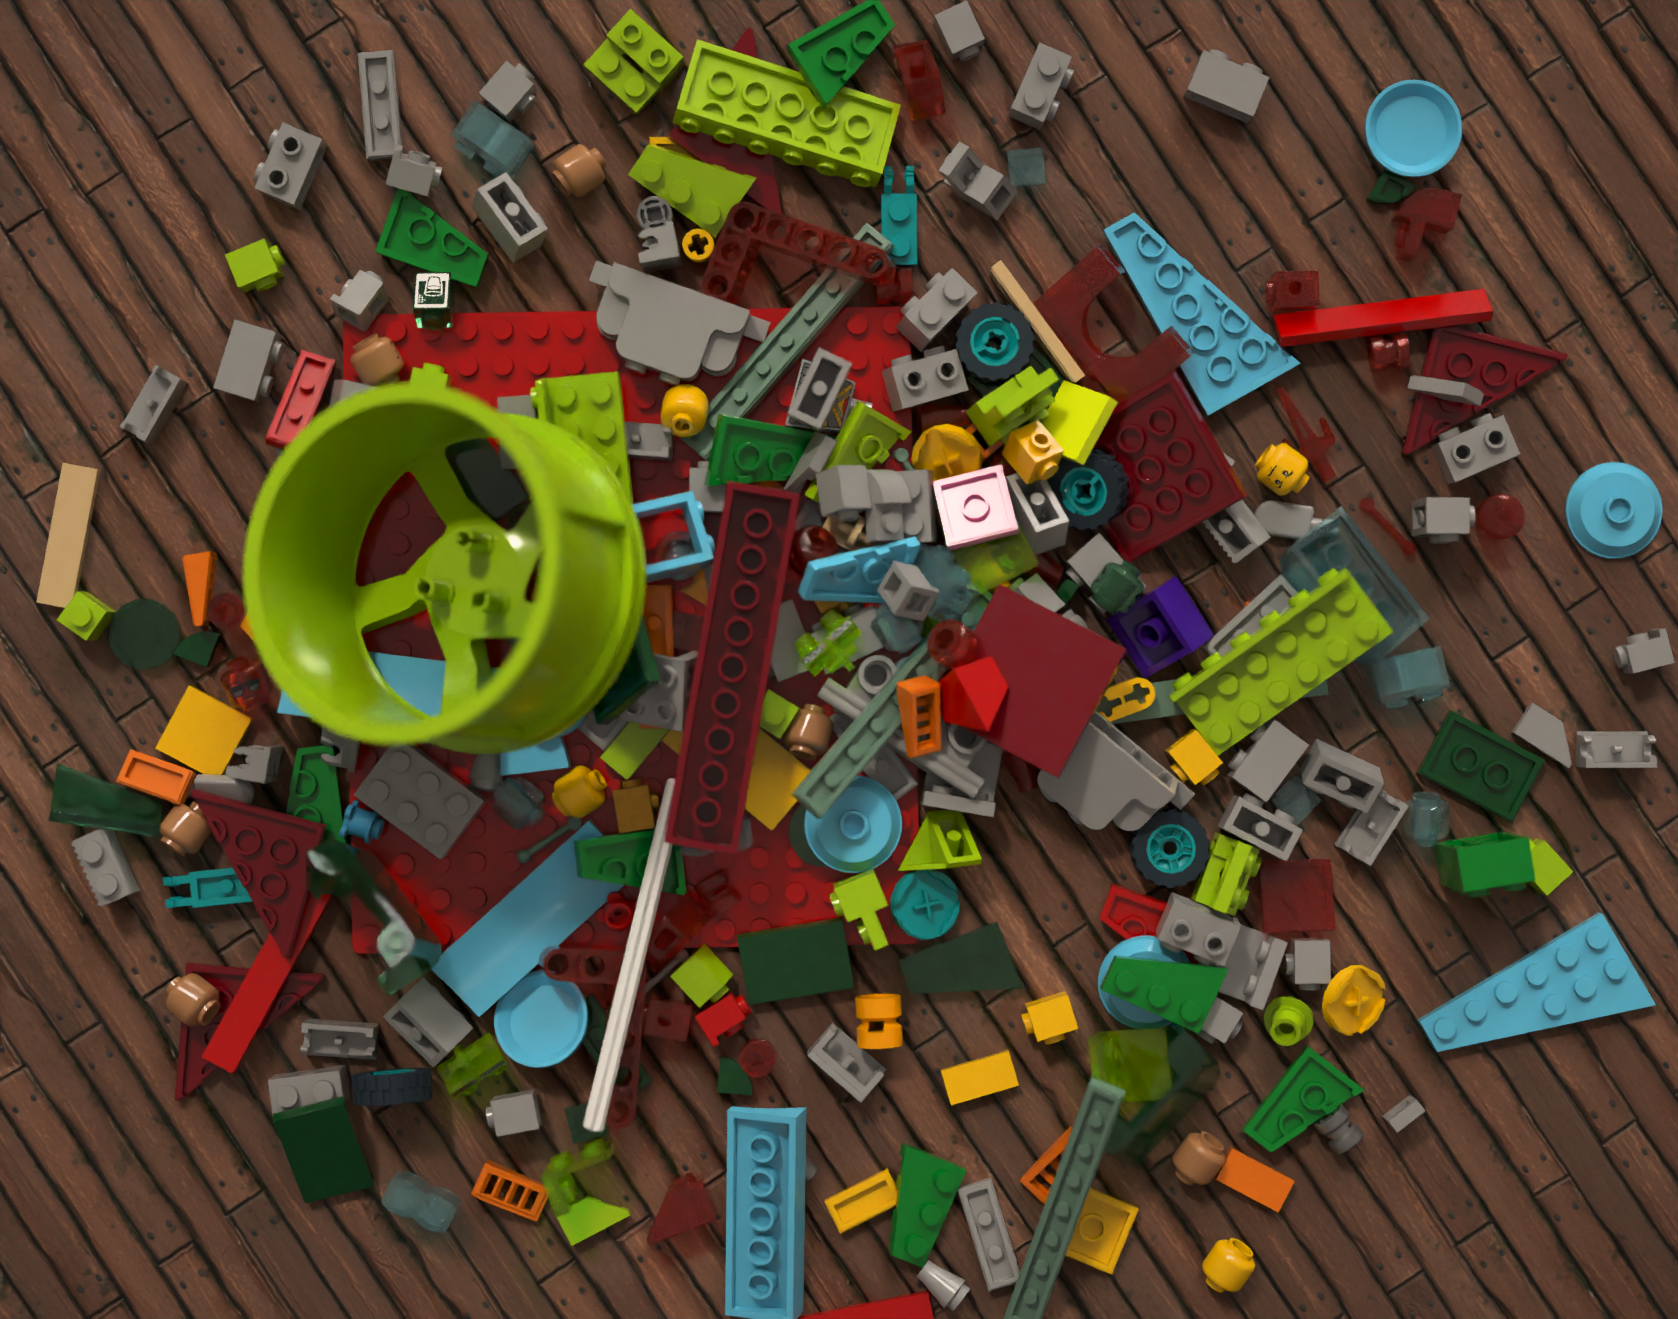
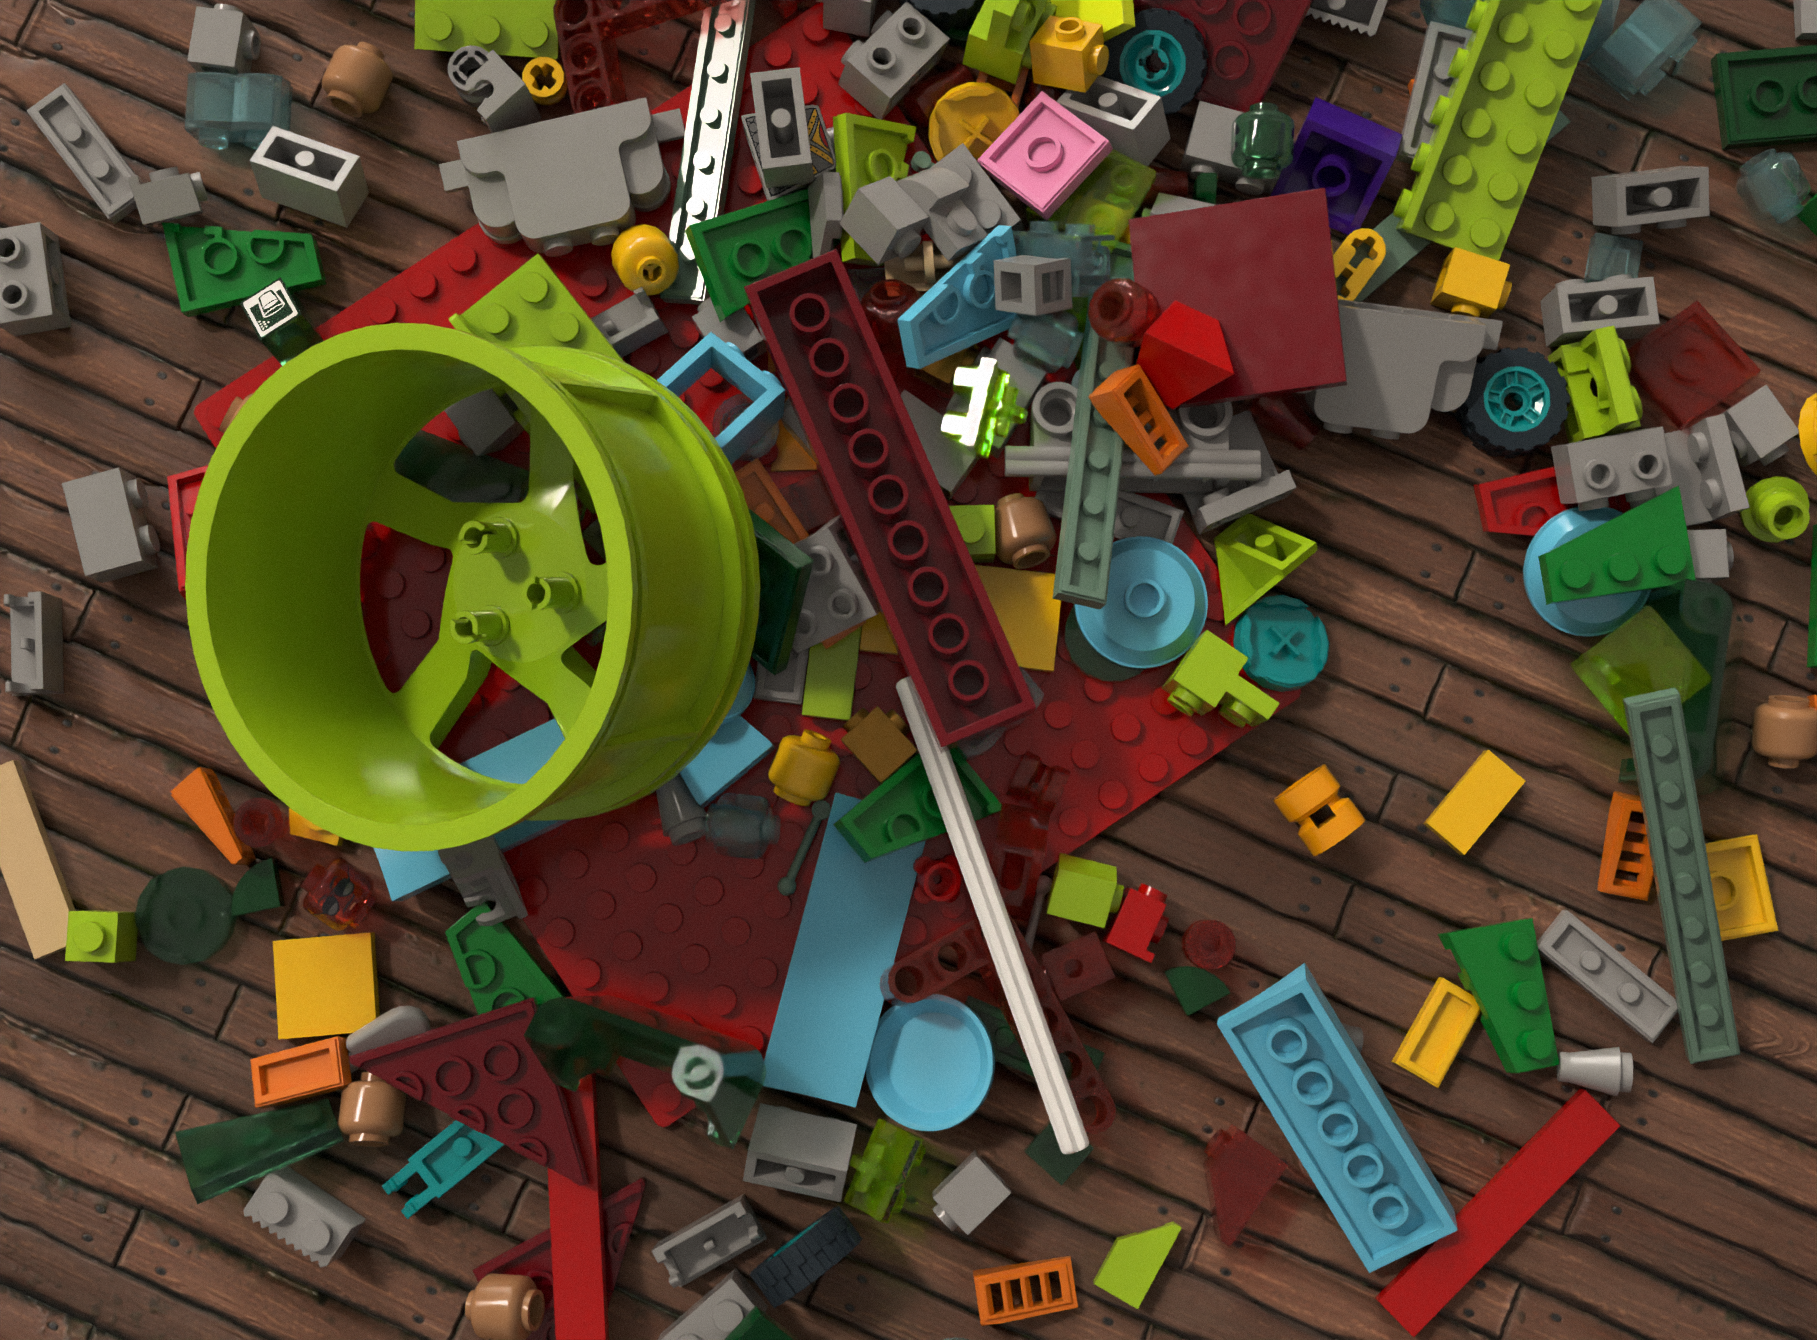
camera: 35 degrees left, 5 degrees down
lime brick [225,238,286,292] -> none
light grey hinge [225,745,284,784] -> none
light grey brick [330,270,389,332] -> none
dark azure brick [339,800,385,844] -> none
light grey brick [354,743,488,859] -> none
clear neon green bracket [541,1138,615,1218] -> none
dark green tile [737,917,854,1005] -> none
light grey hinge [807,1022,886,1102] -> none
clear green wing [898,921,1023,994] -> none
yellow brick [1021,991,1079,1044] -> none
light grey brick [1227,719,1309,803] -> none
light grey hinge [1334,789,1409,866] -> none

